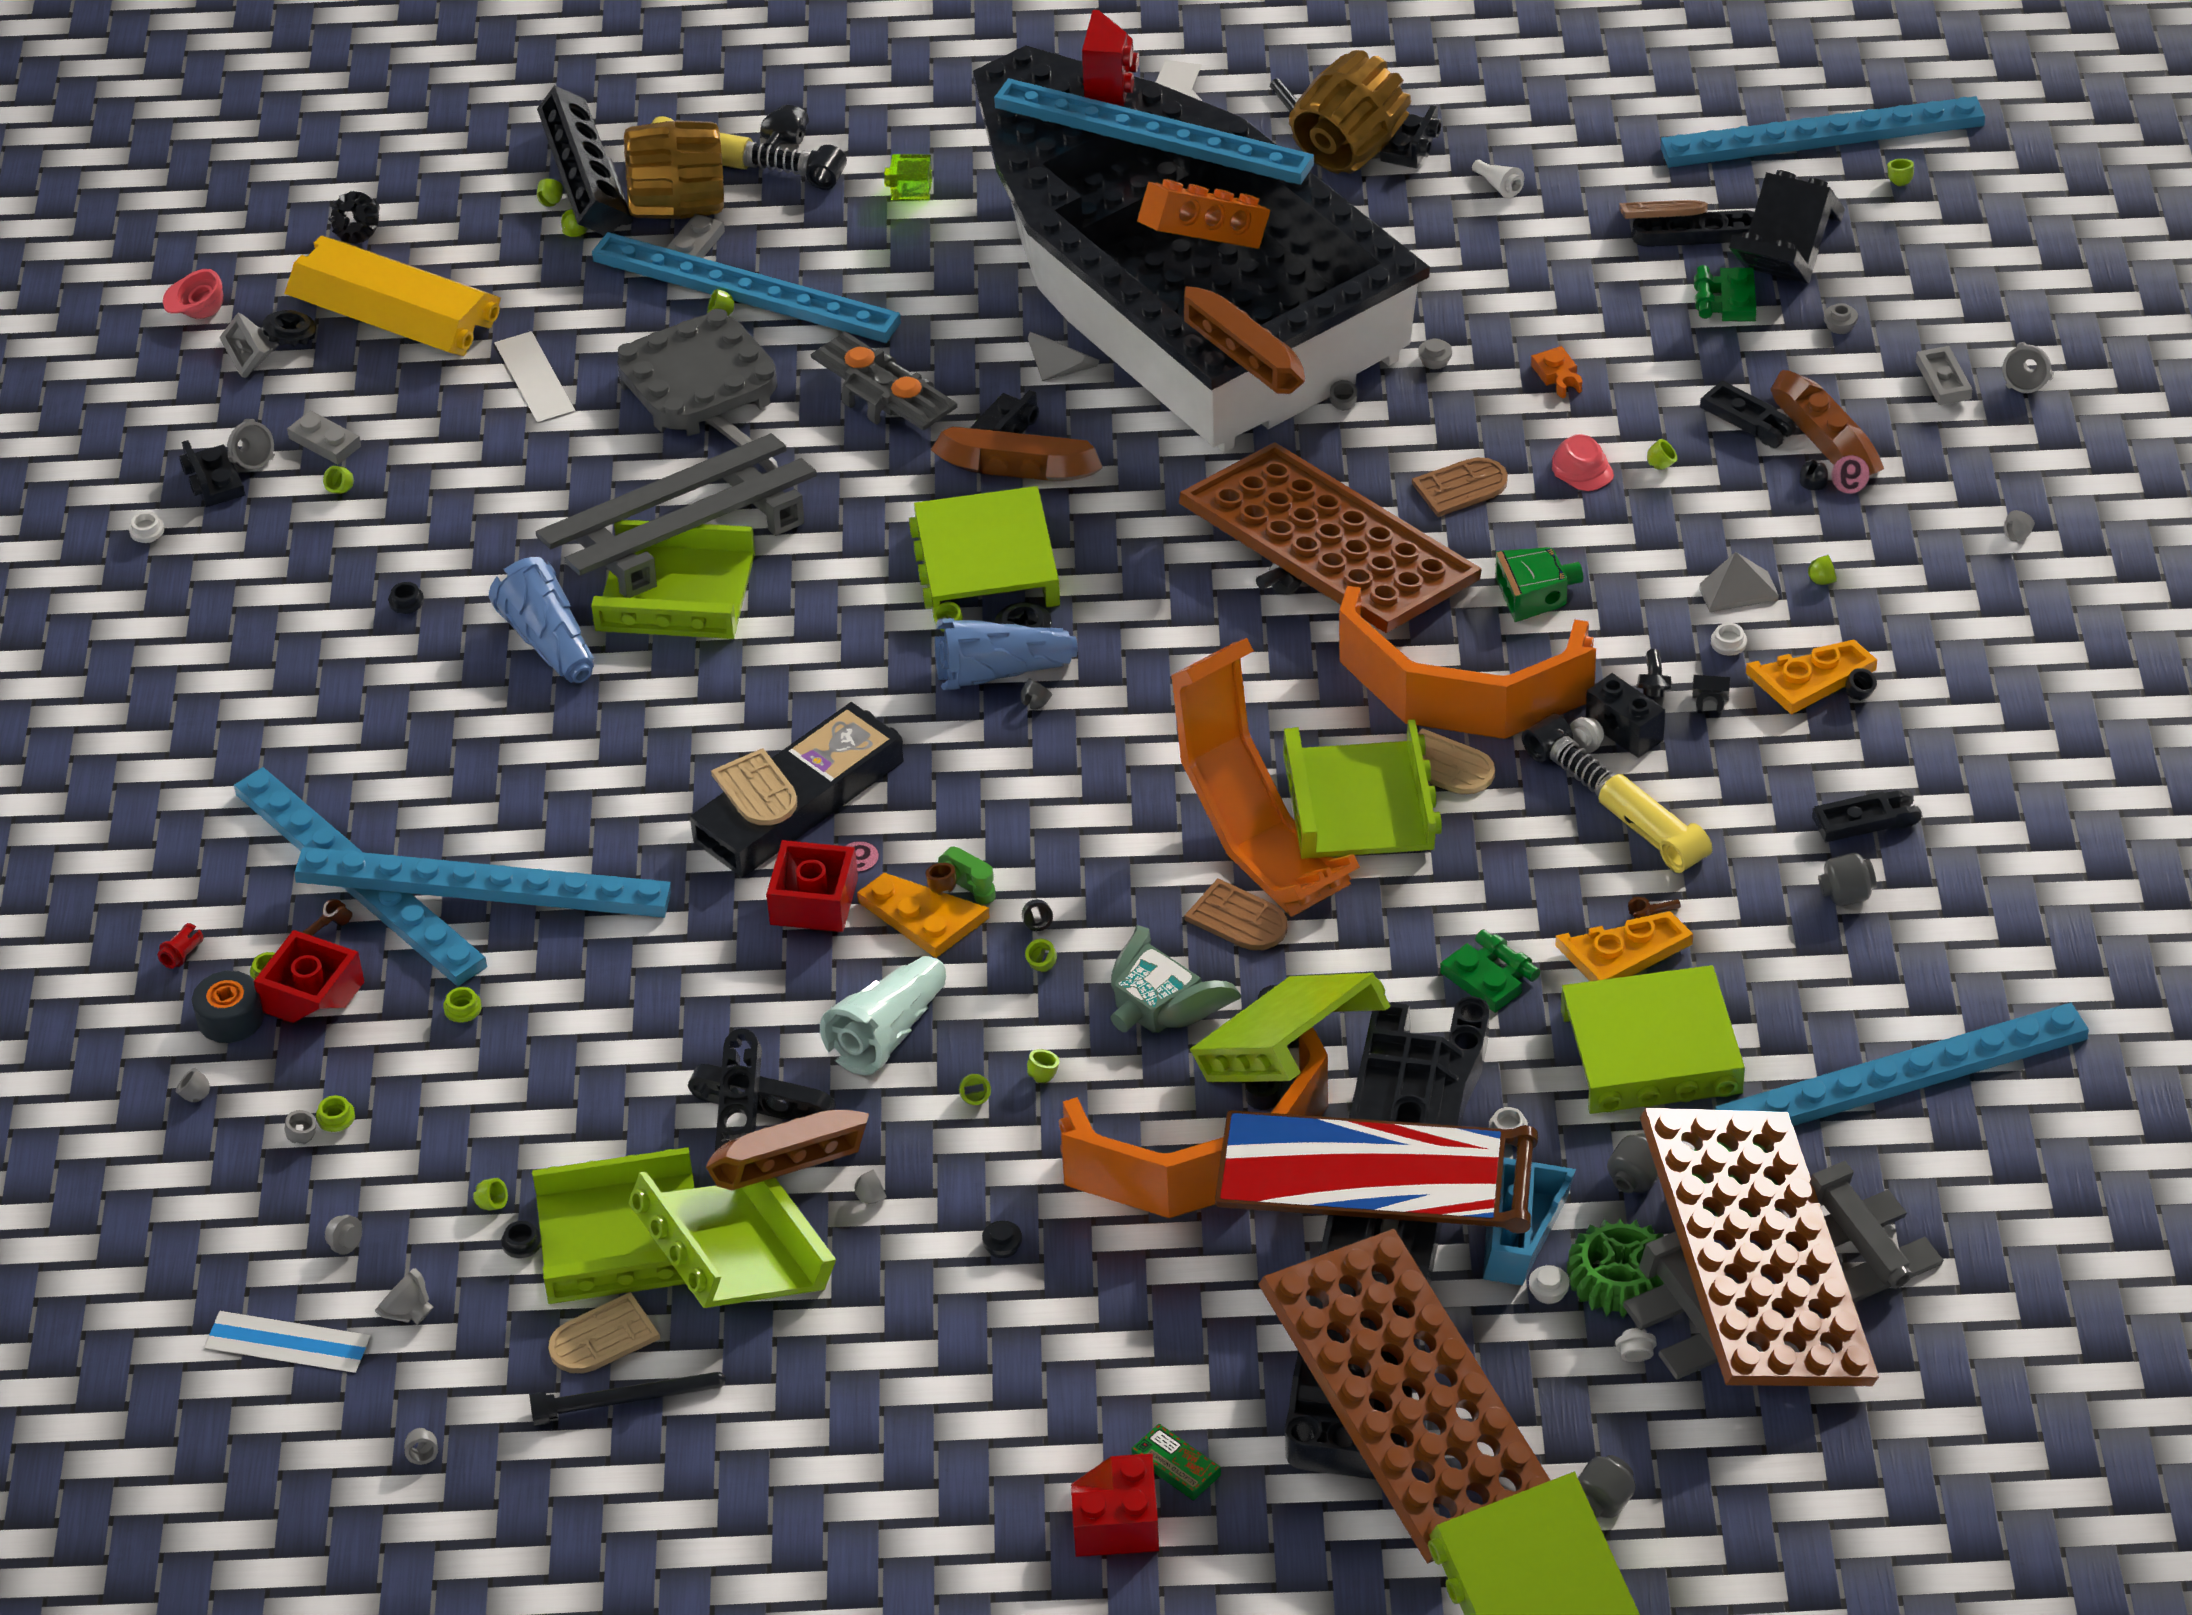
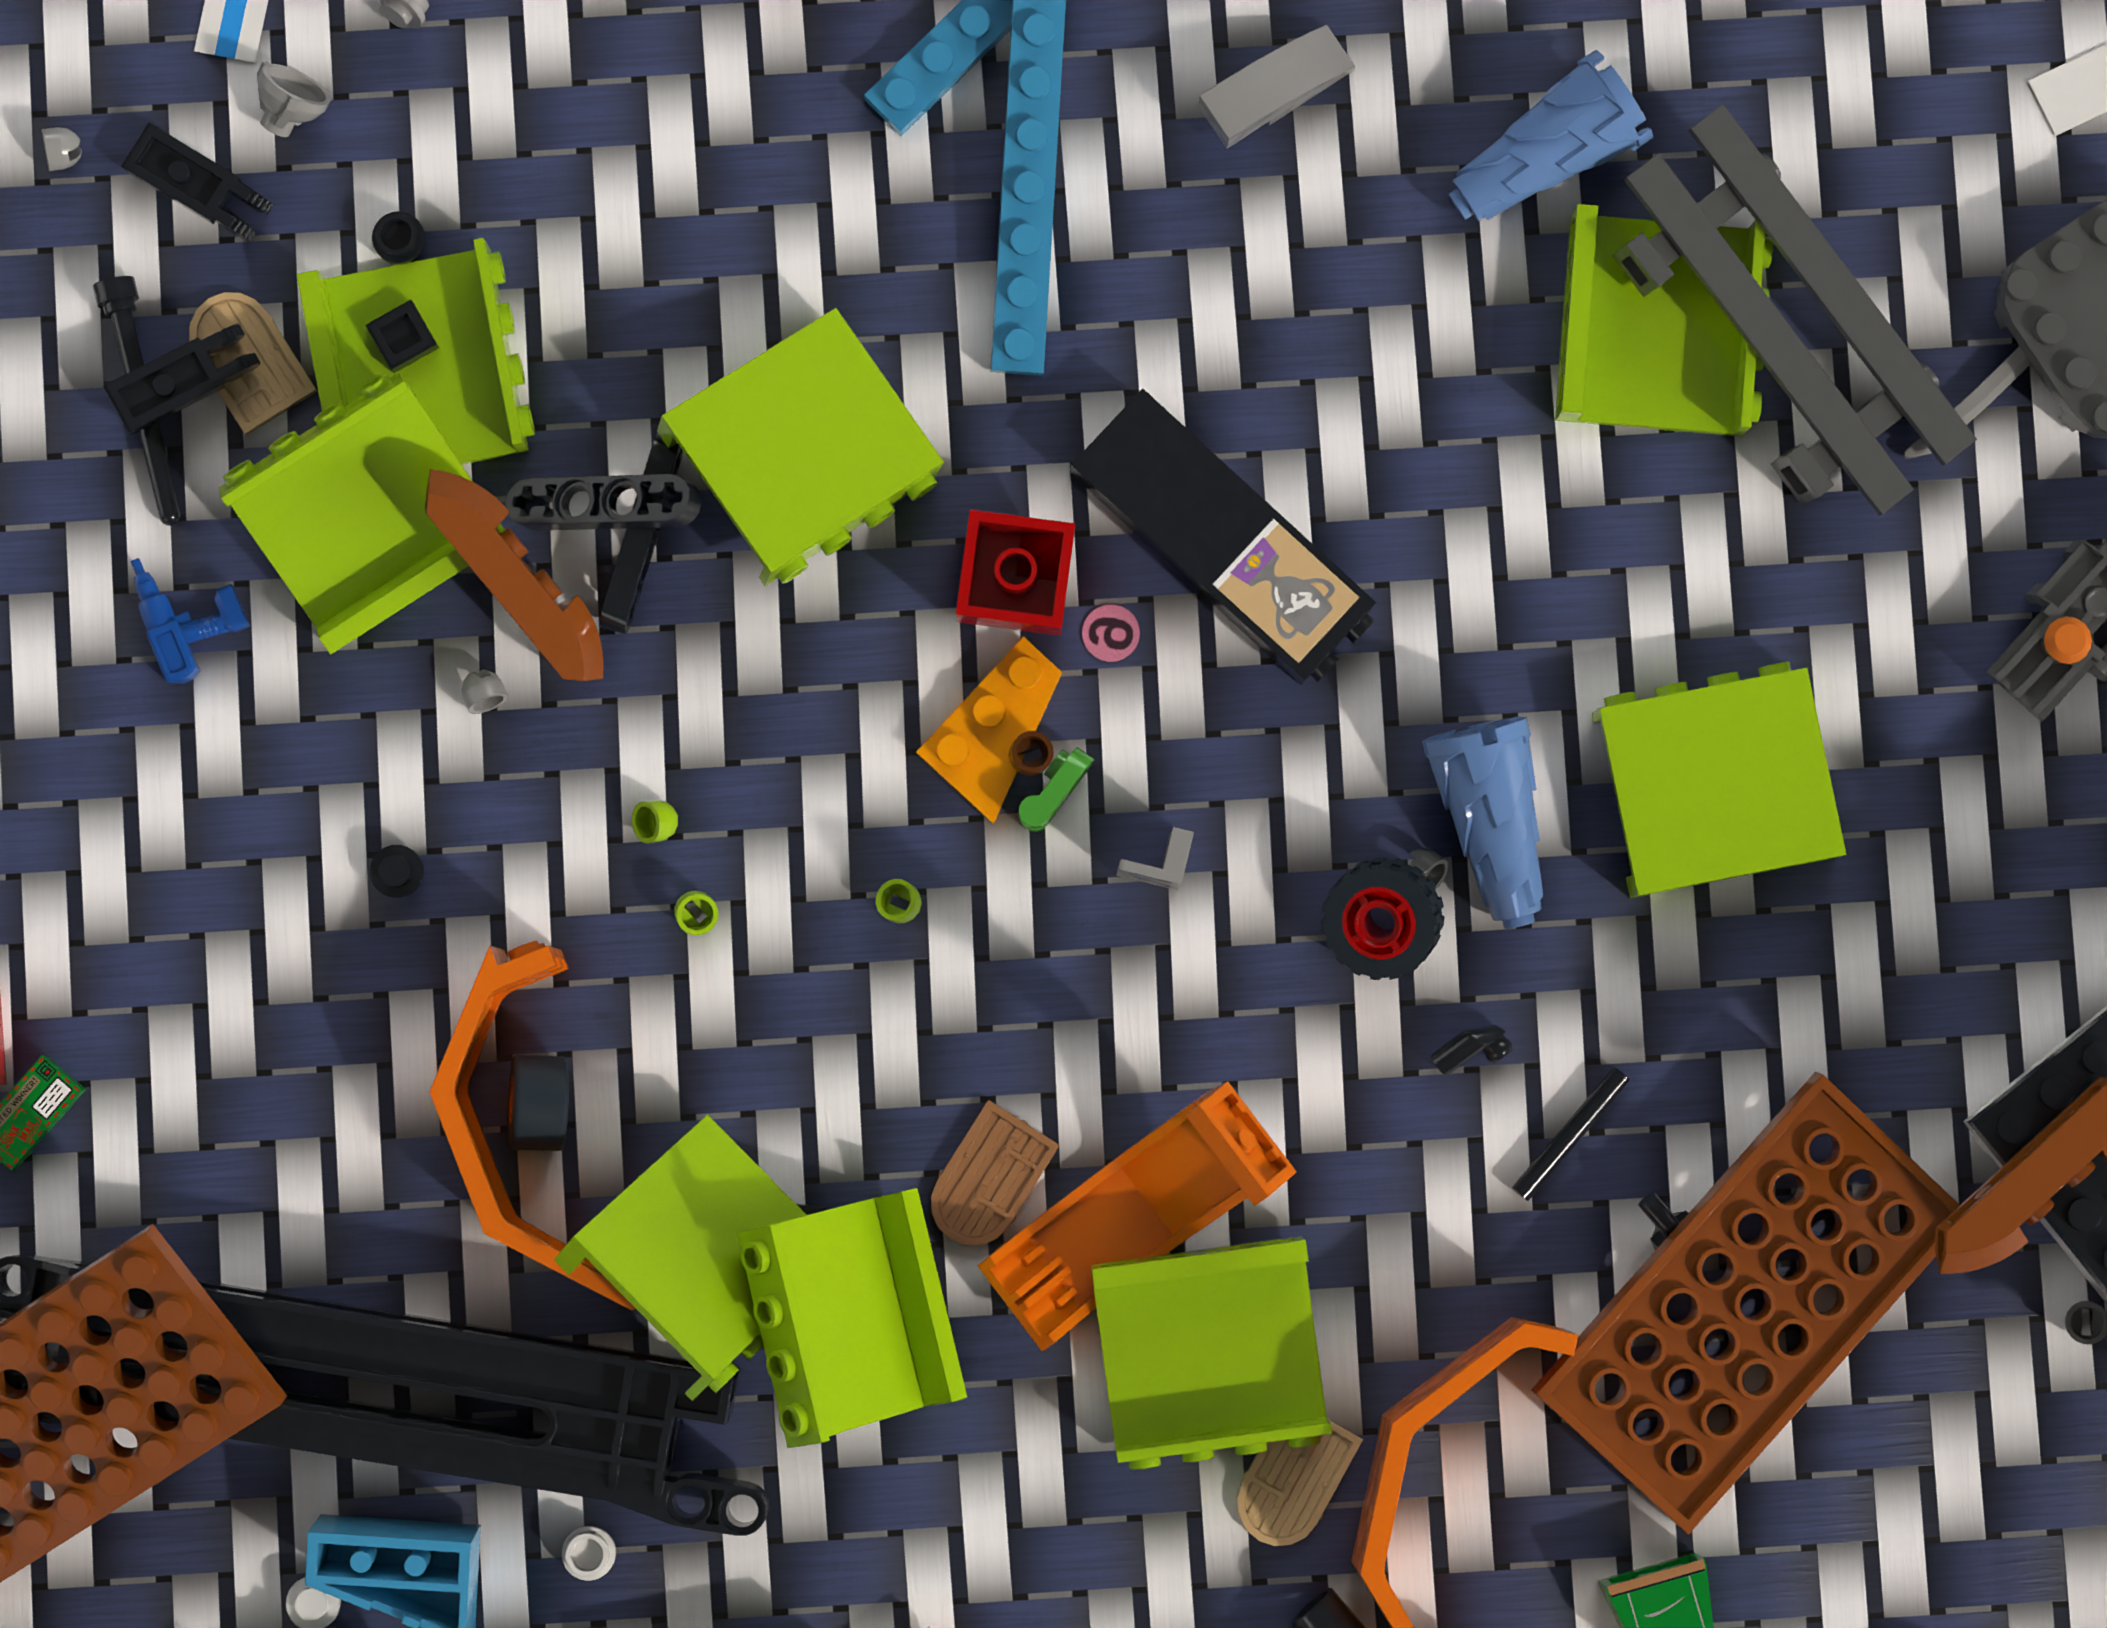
camera: 80 degrees right, 40 degrees up
lime plate [443,987,482,1023] -> none
lime hinge [473,1178,508,1211] -> none
tan window [711,748,797,825] -> none
light aqua cone [820,956,946,1075] -> none
dark orange brick [931,426,1103,481] -> none
lime hinge [933,602,963,632] -> none
black bracket [970,390,1039,434] -> none
black gear [995,602,1052,628] -> none
black hinge [1022,899,1053,931] -> none
sand green torso [1110,925,1241,1033] -> none
flag [1215,1110,1538,1233] -> none
medium nougat window [1412,457,1508,517] -> none
green plate [1440,929,1541,1013] -> none
none -> black hinge [103,324,261,436]
none -> black hinge [121,123,274,242]
none -> blue piece [131,558,250,684]
none -> black tile [366,300,439,373]
none -> black wheel [507,1055,569,1151]
none -> lime panel [657,308,944,586]
none -> lime panel [737,1188,967,1448]
none -> light grey panel [1116,827,1194,890]
none -> light grey slope [1198,25,1356,149]
none -> black wheel [1321,857,1445,980]
none -> black arm [1431,1025,1512,1076]
none -> black bar [1512,1067,1630,1201]

